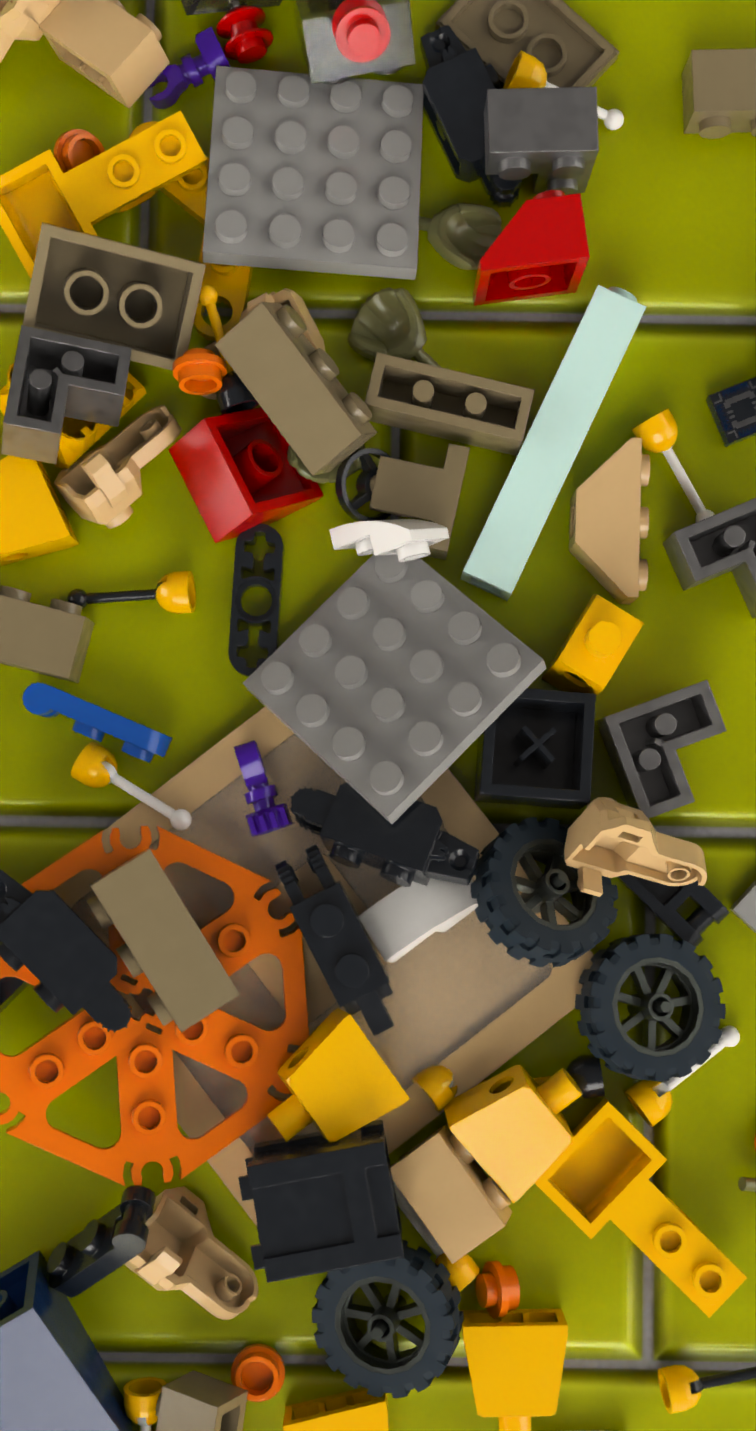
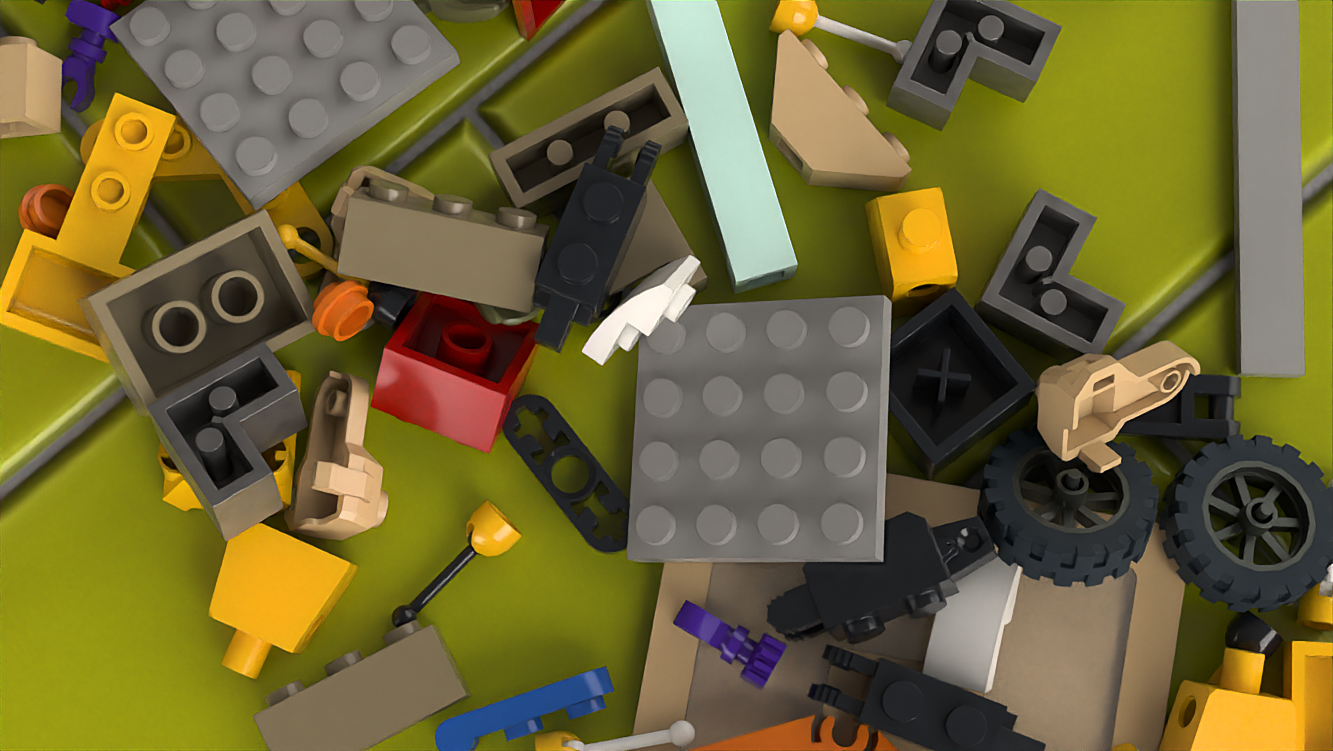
camera: 40 degrees left, 5 degrees down
olive piece [348,287,442,368] -> none
none -> black hinge [532,125,662,353]

